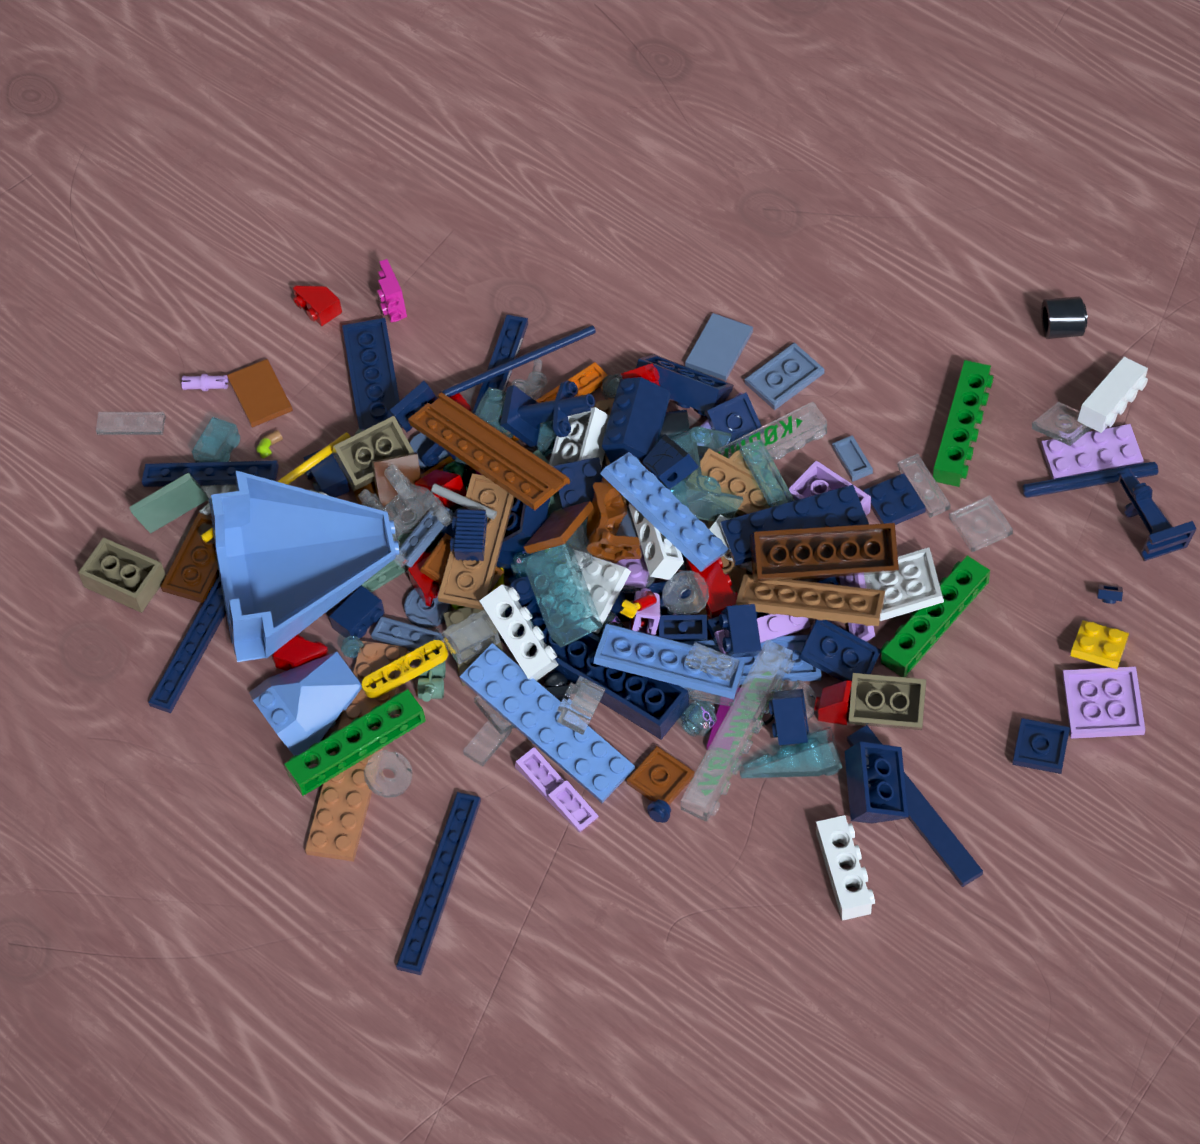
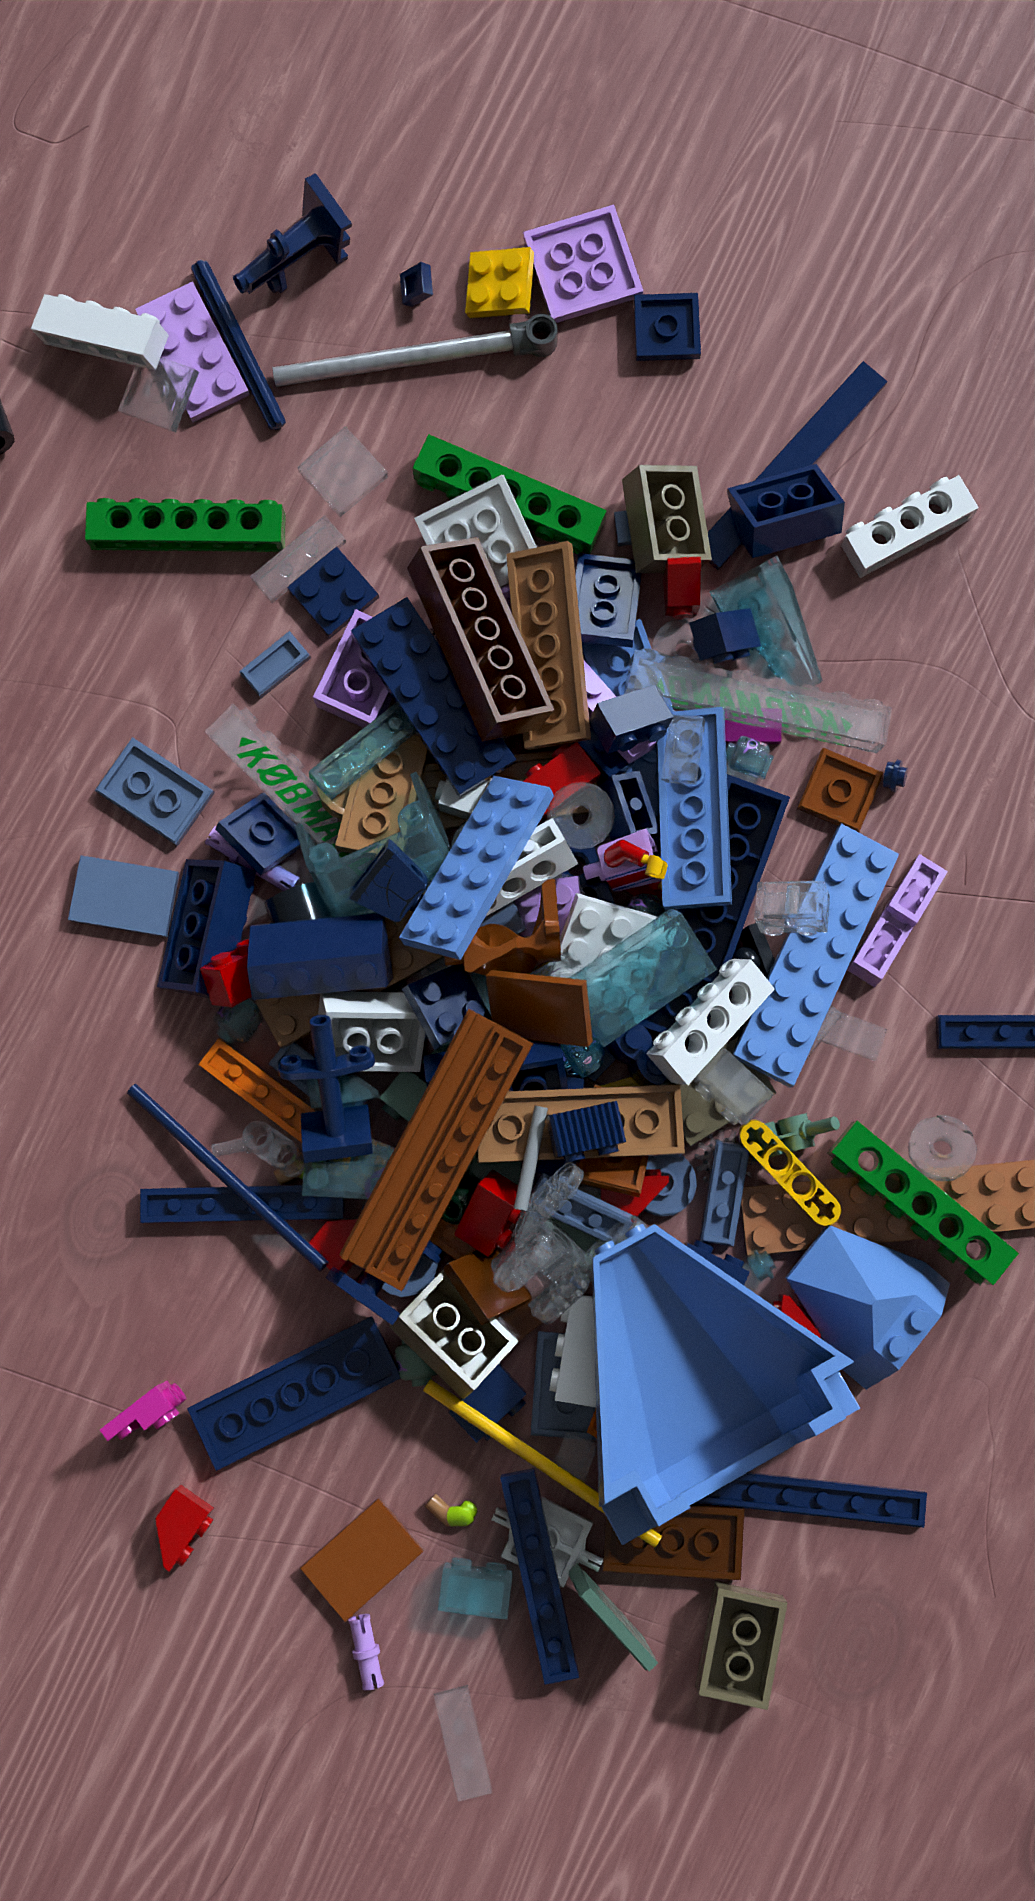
camera: 110 degrees left, 25 degrees up
none -> flat silver piece [273,314,558,387]

